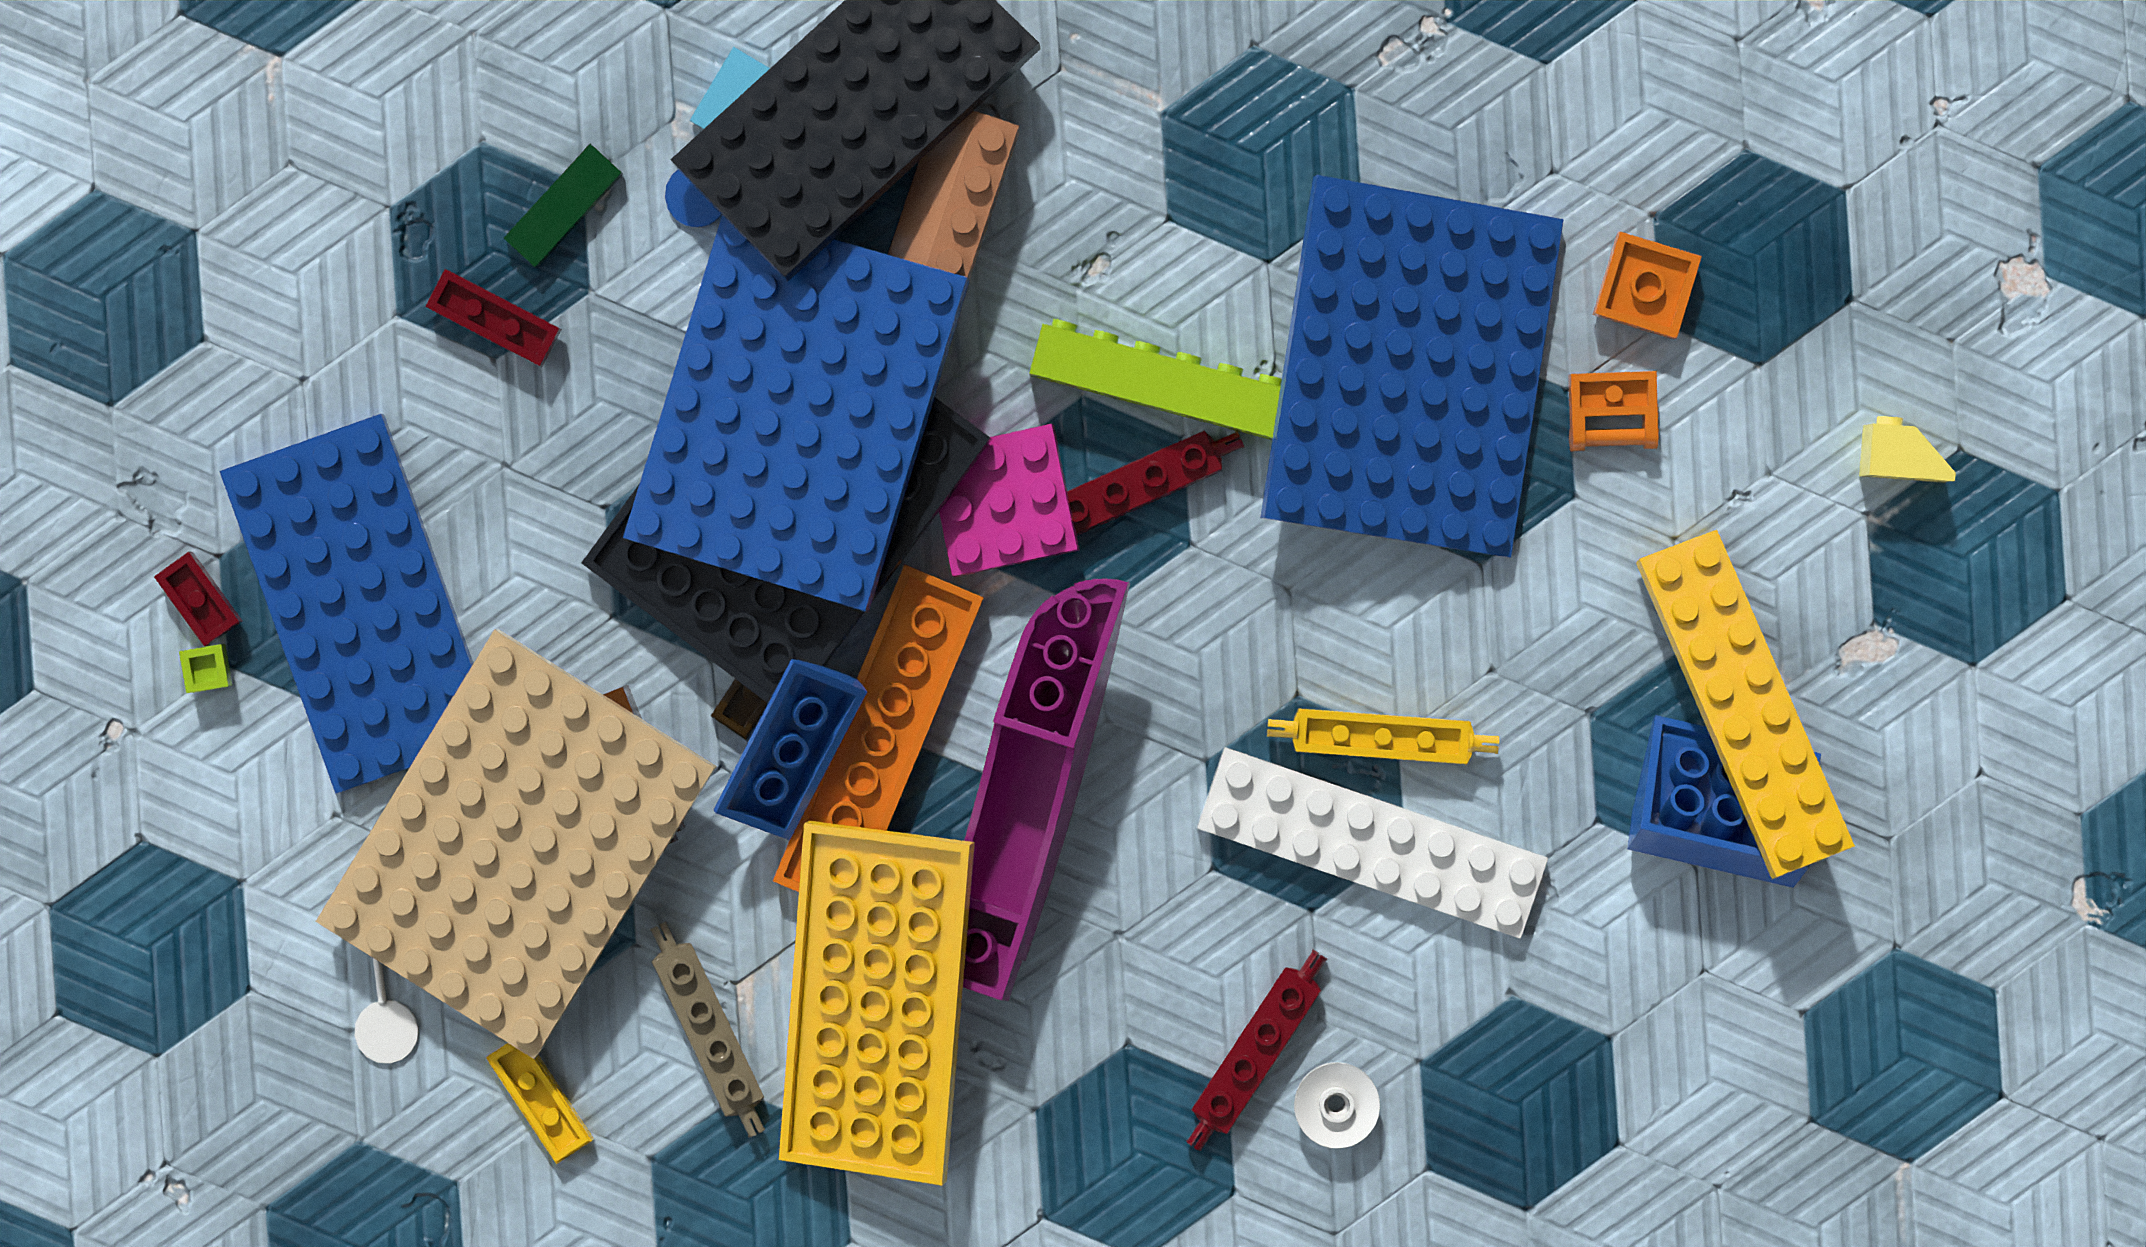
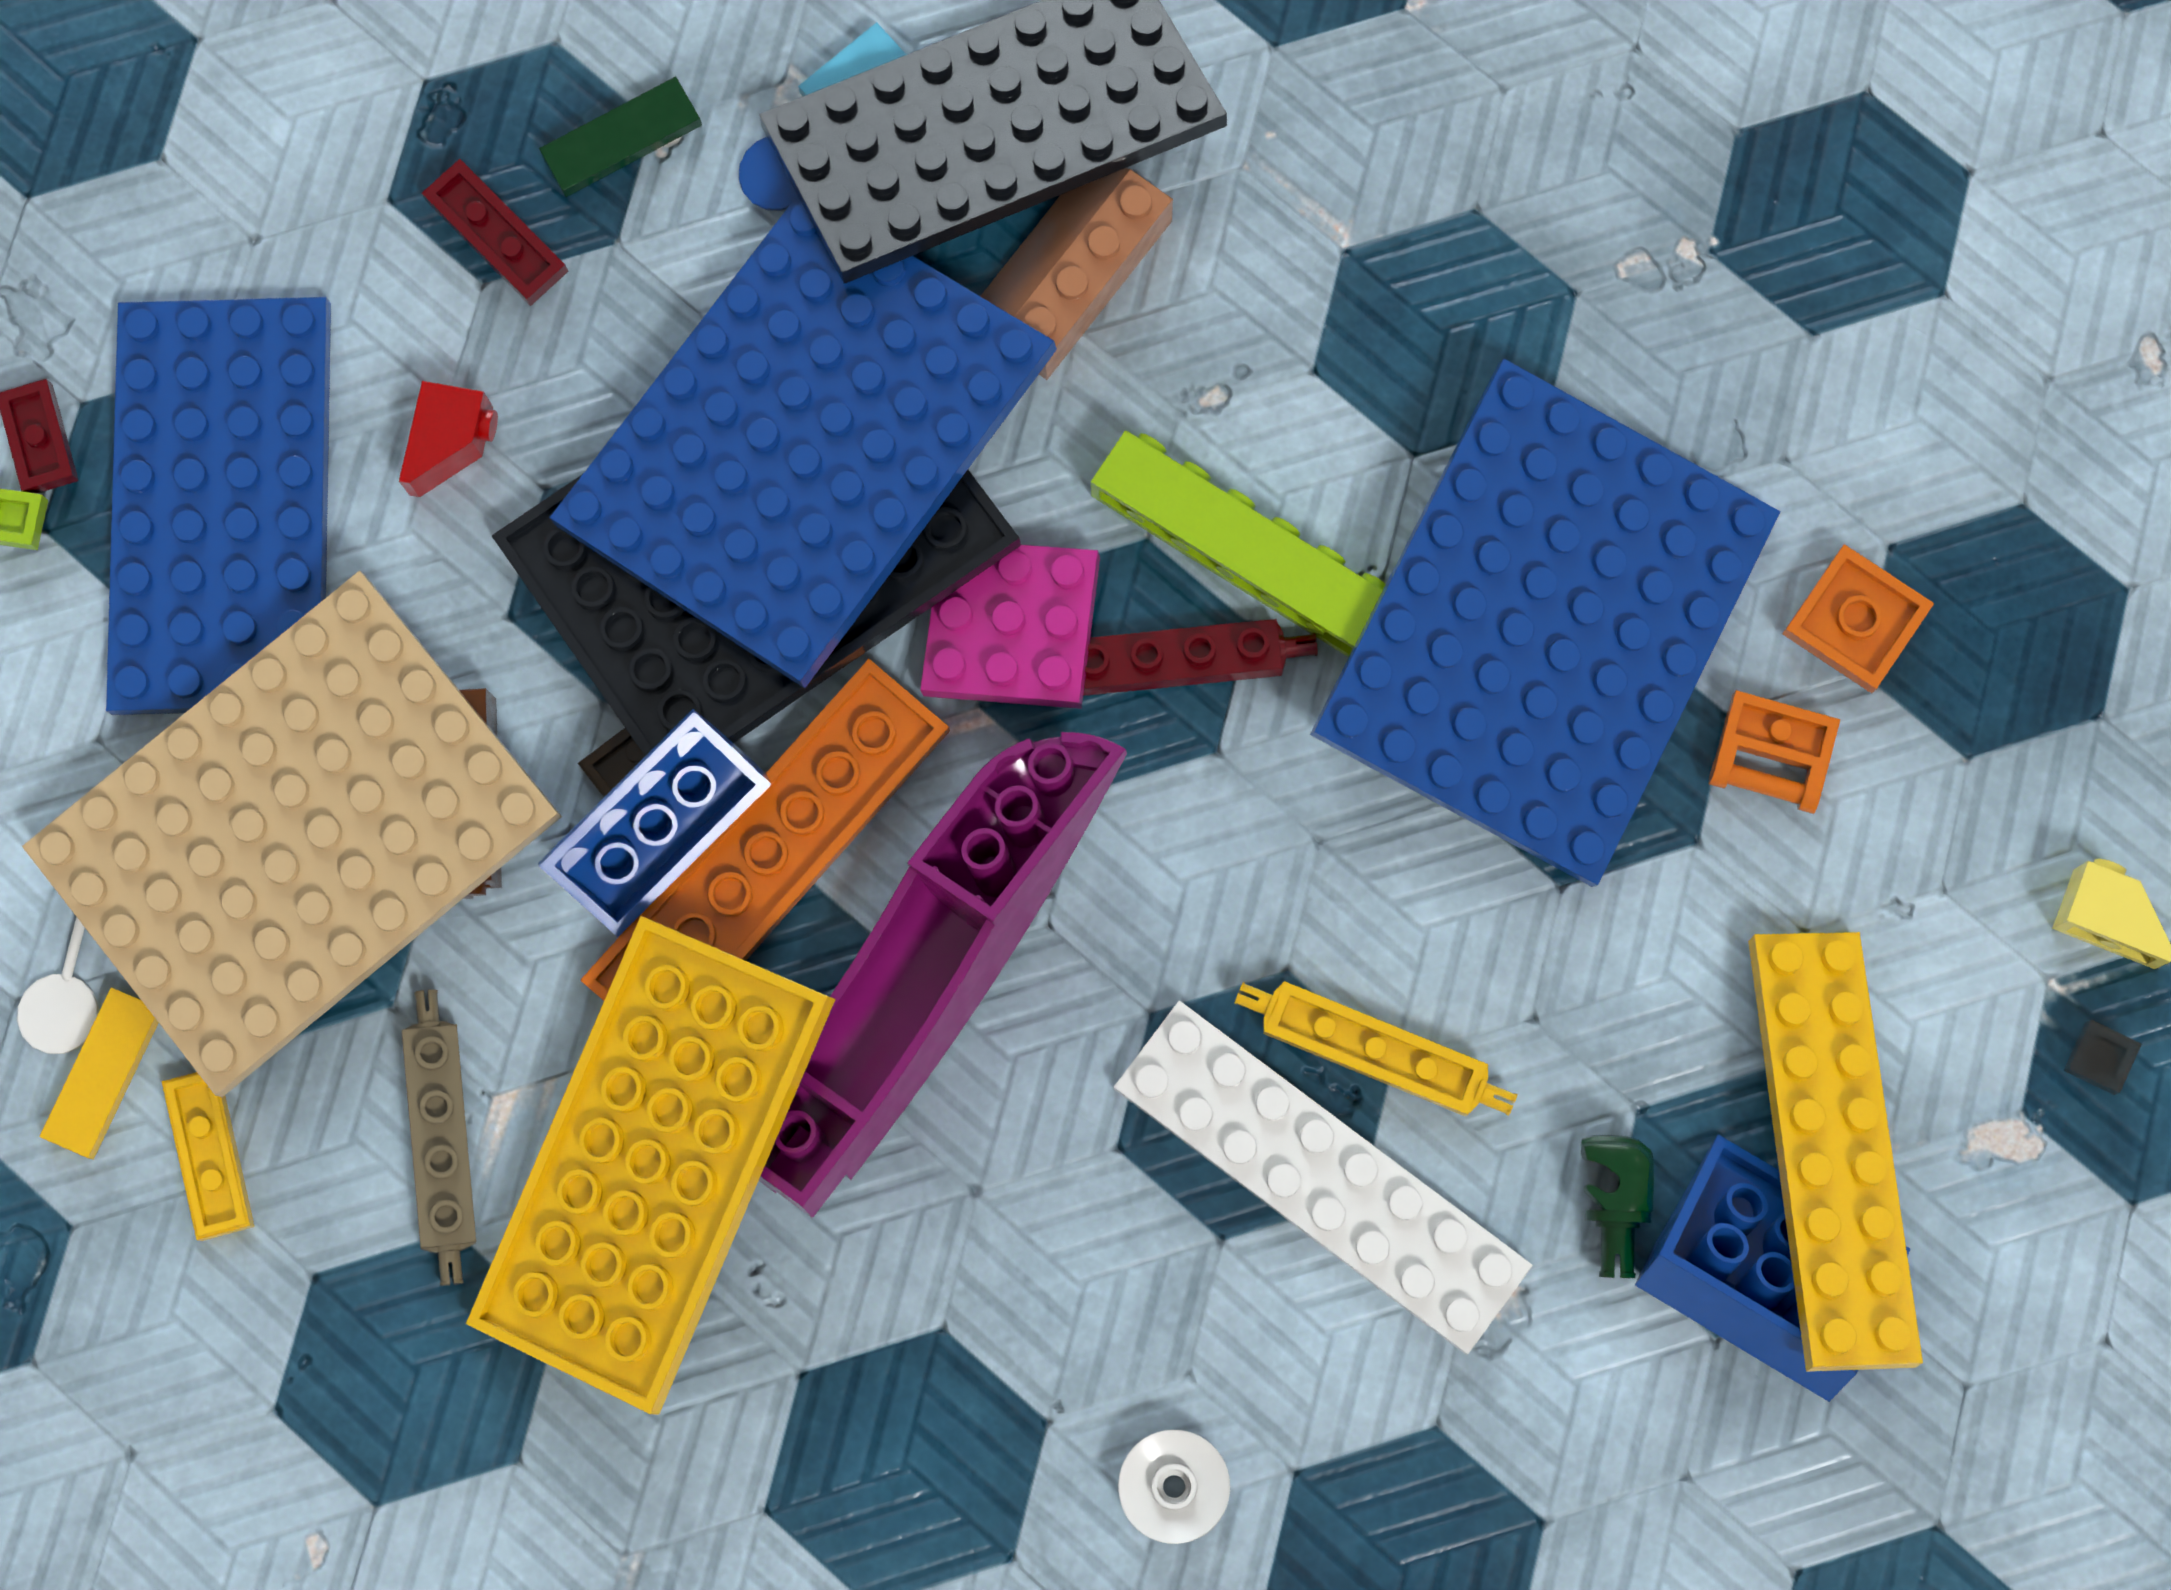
camera: 20 degrees right, 10 degrees down
dark red plate [1186,949,1328,1151] -> none
none -> yellow tile [39,987,159,1160]
none -> red slope [399,381,498,497]
none -> dark green piece [1581,1135,1654,1278]
none -> clear smoke plate [2063,1020,2142,1095]

